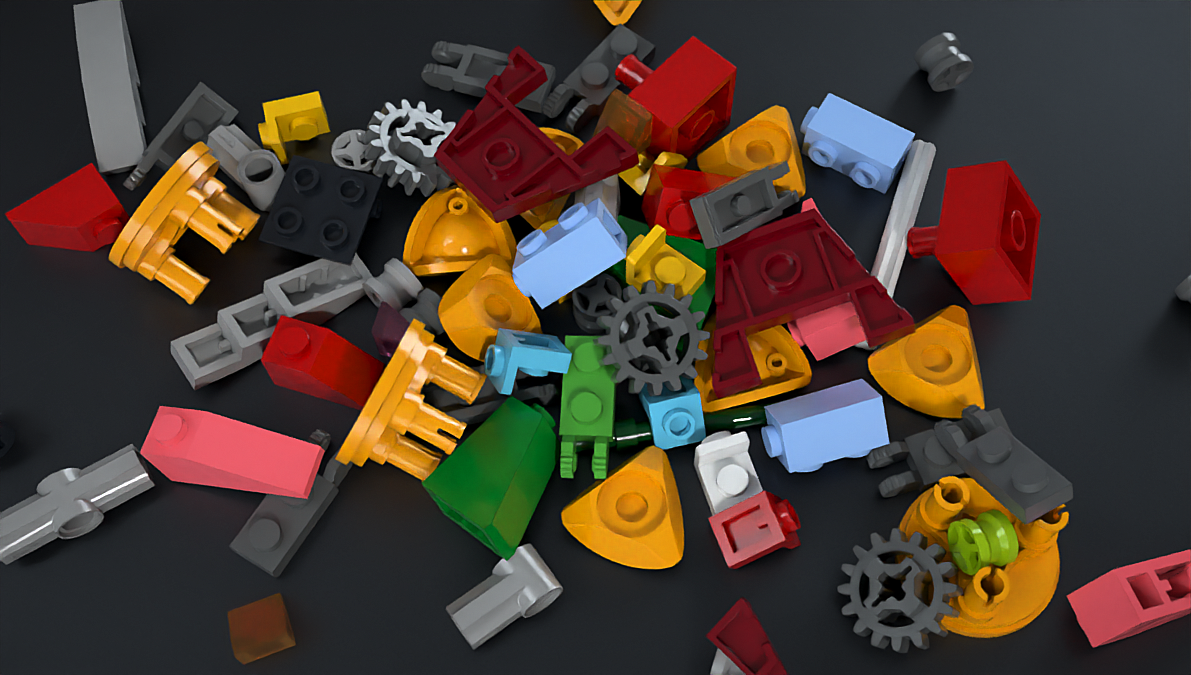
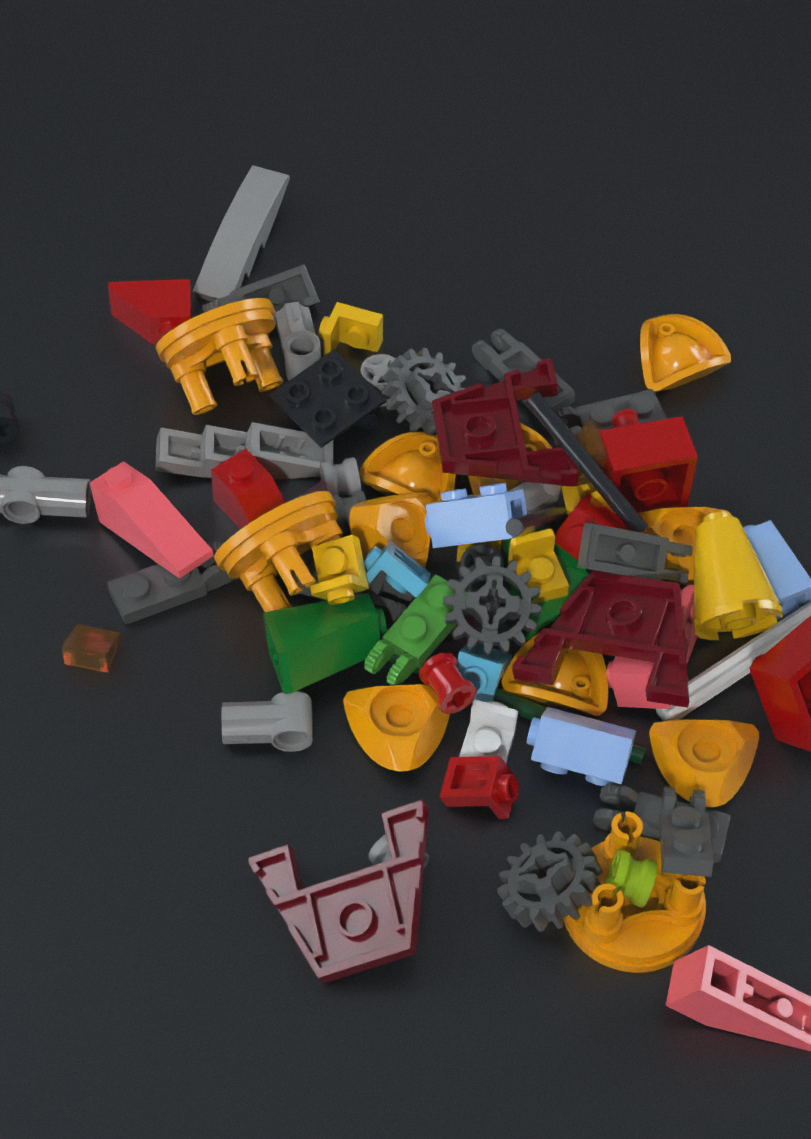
camera: 30 degrees right, 10 degrees down
none -> yellow bracket [310,535,369,605]
none -> red bush [419,653,477,714]
none -> black bar [505,503,569,537]
none -> black bar [525,392,649,533]
none -> yellow cone [693,512,783,640]

